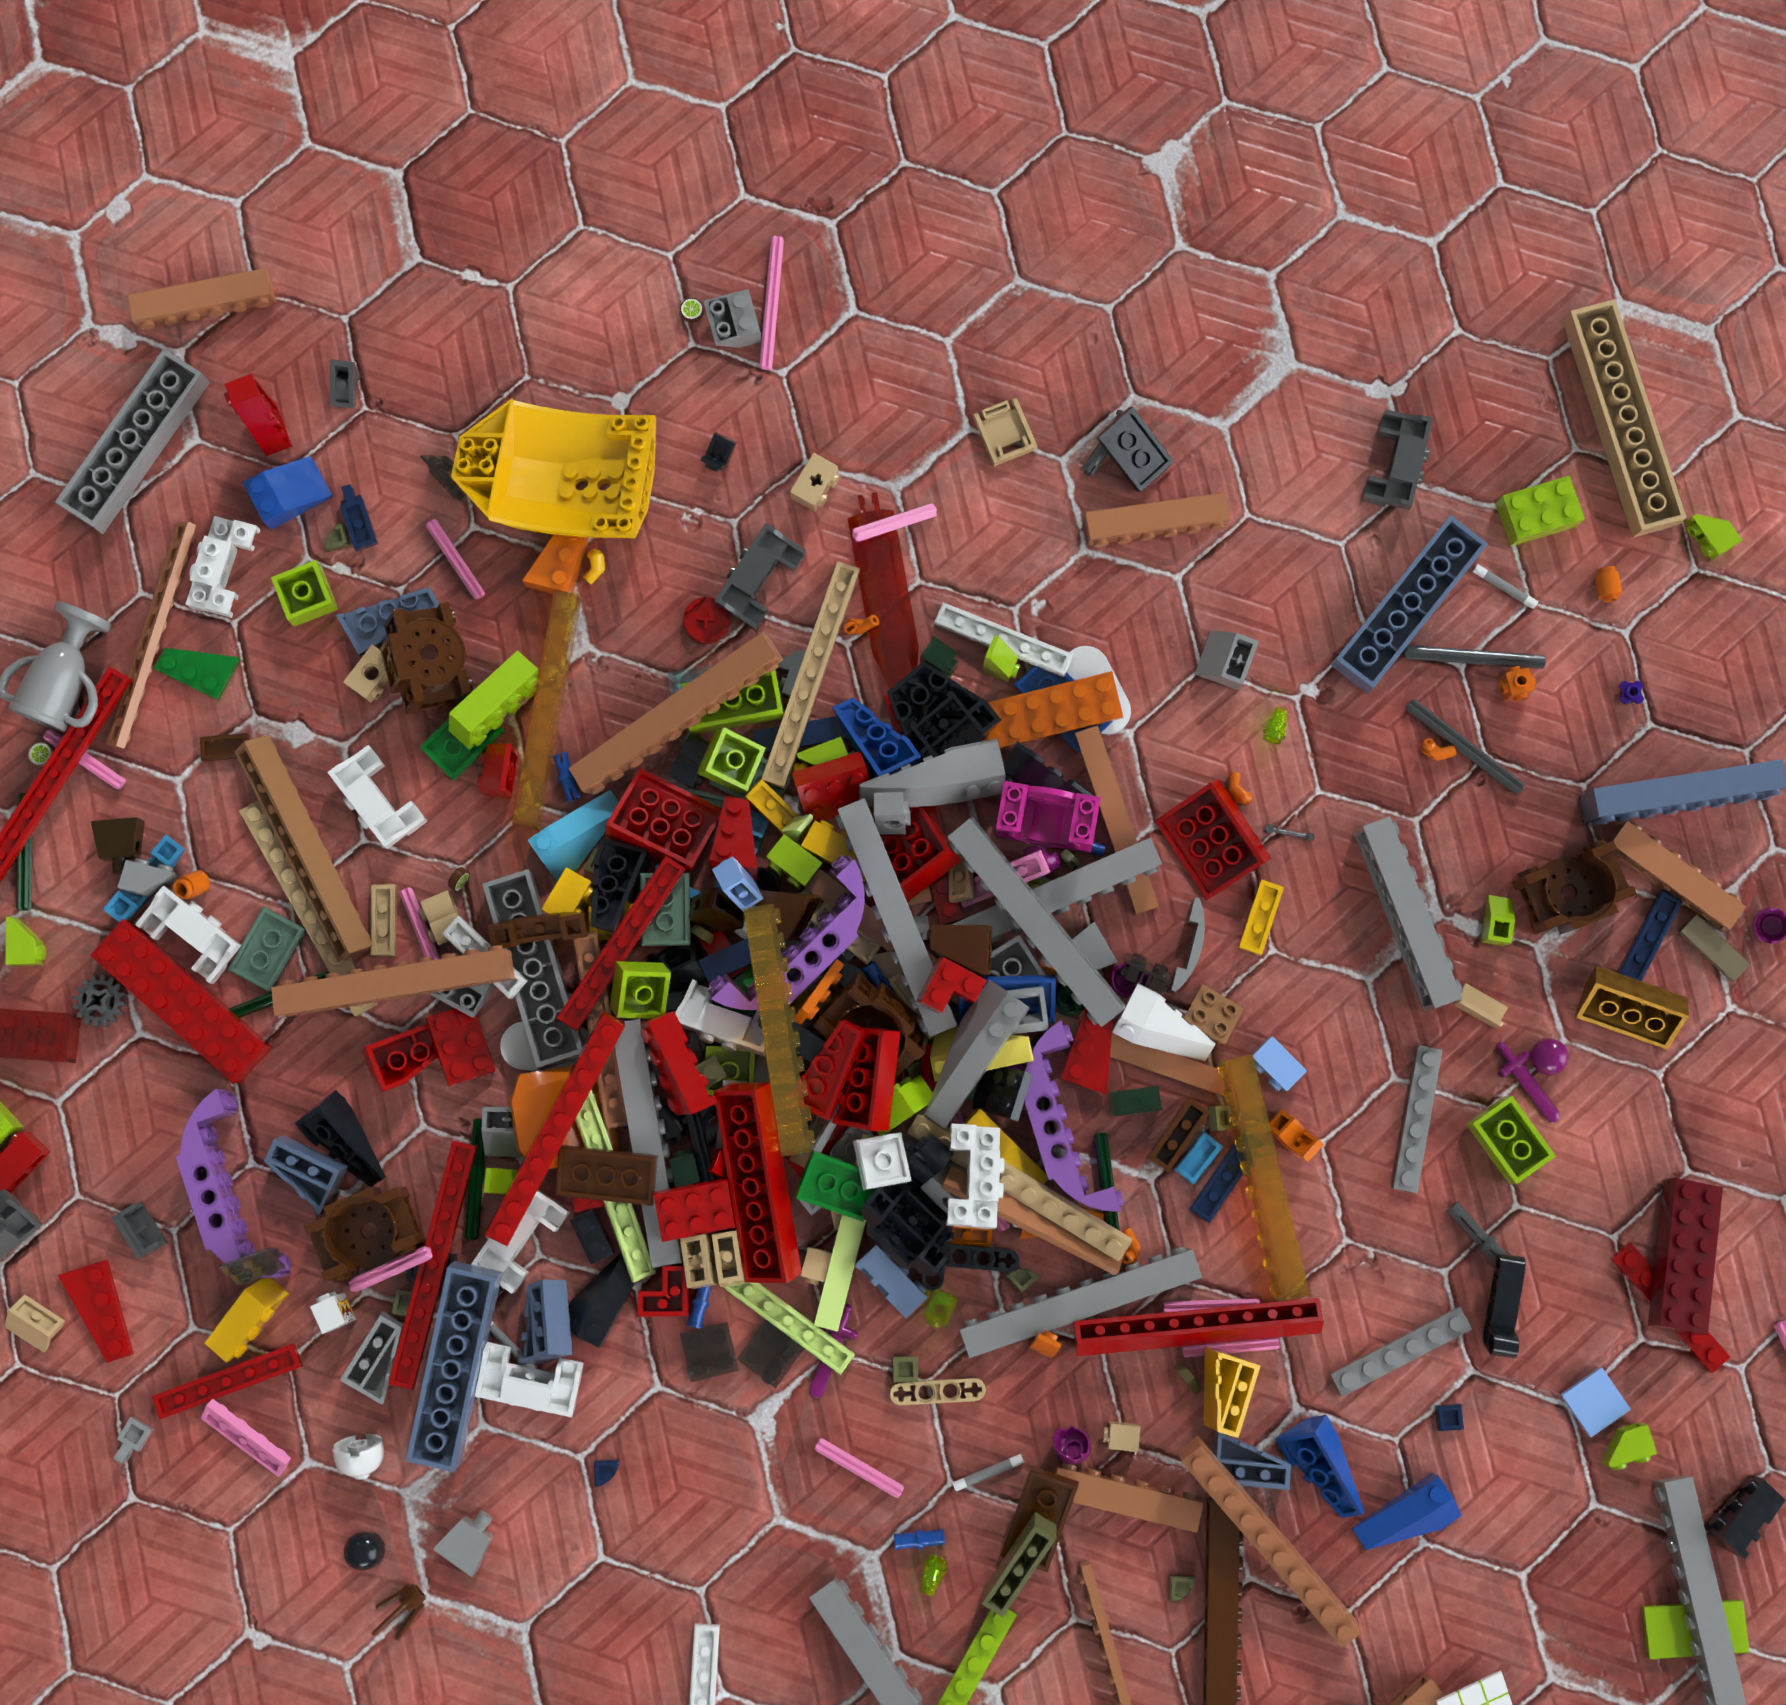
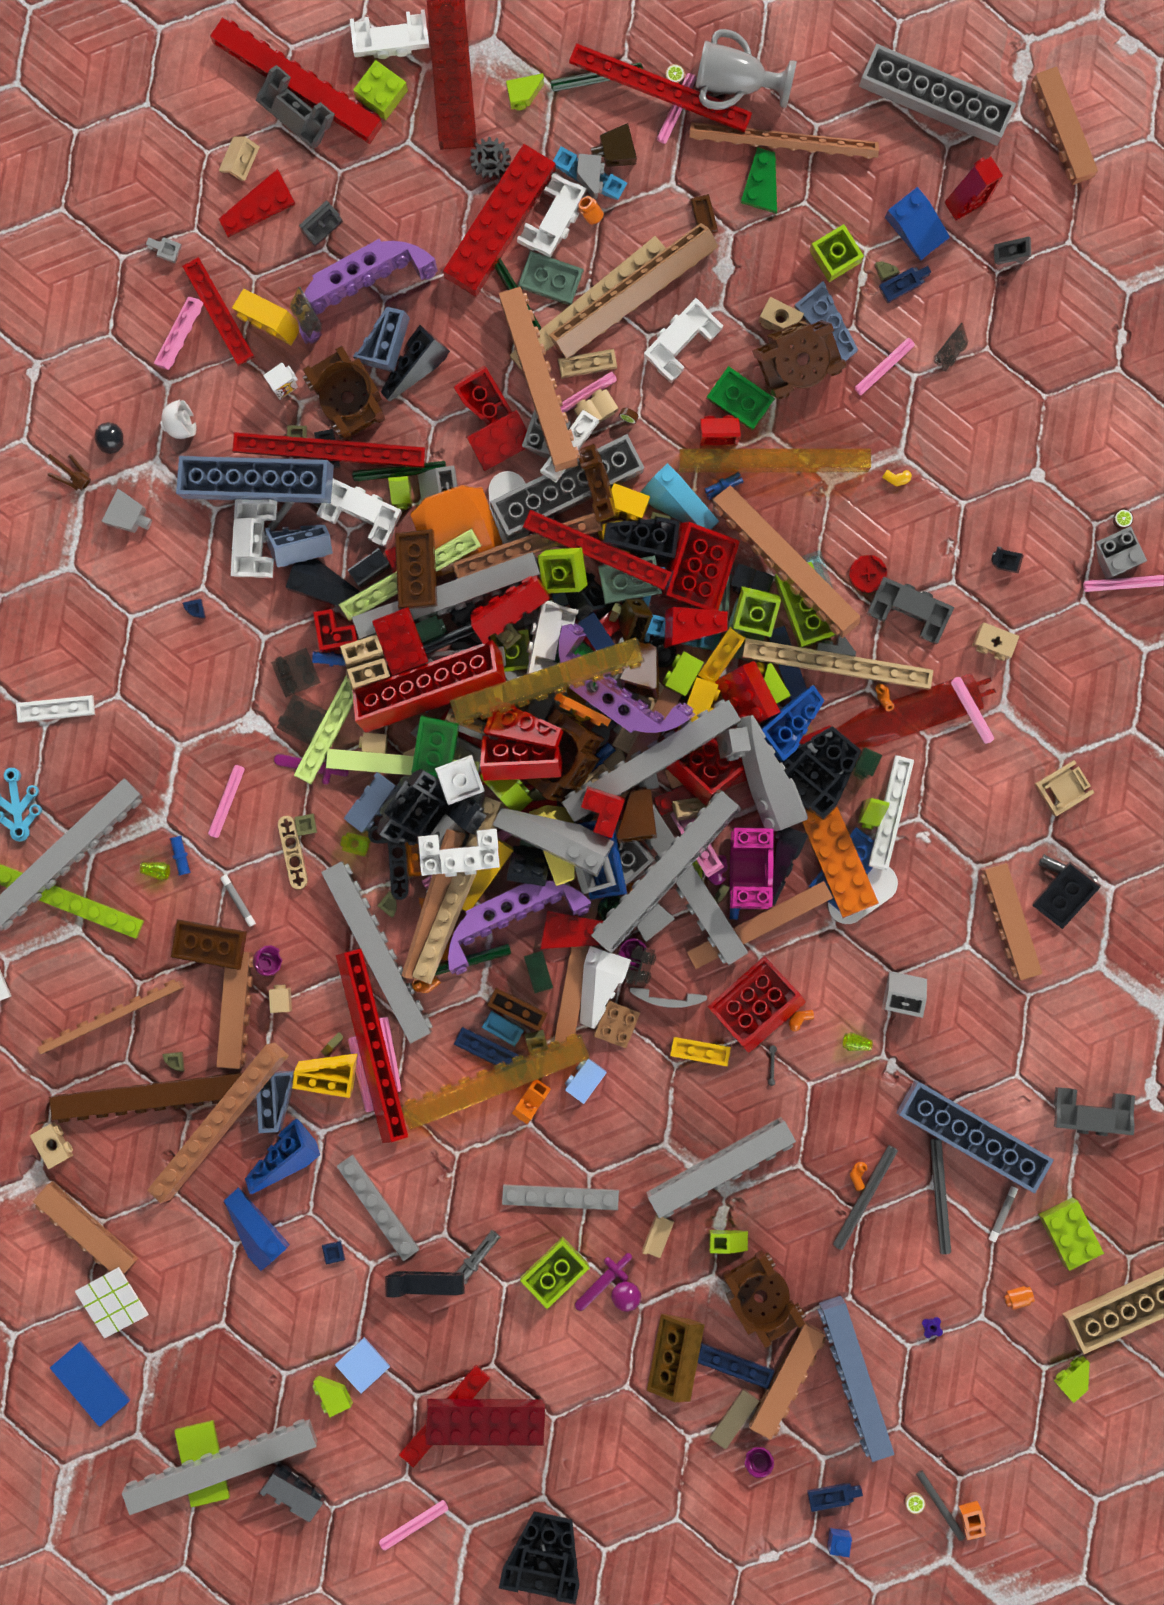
camera: 80 degrees right, 5 degrees up
white bracket [186,516,260,618] -> none
light grey wedge [340,1311,404,1405] -> none
bright pink axle [348,1246,433,1292] -> none
lime brick [449,650,538,750] -> none
yellow wedge [451,398,656,538] -> none
red brick [485,1011,625,1246] -> none
orange wedge [522,534,589,599] -> none
red slope [707,1148,728,1181] -> none
light blue brick [712,856,764,911] -> none
yellowish green slope [781,814,813,842] -> none
olive brick [982,1512,1057,1617] -> none
orange slope [1028,1330,1062,1358] -> none
orange brick [1498,666,1536,702] -> none

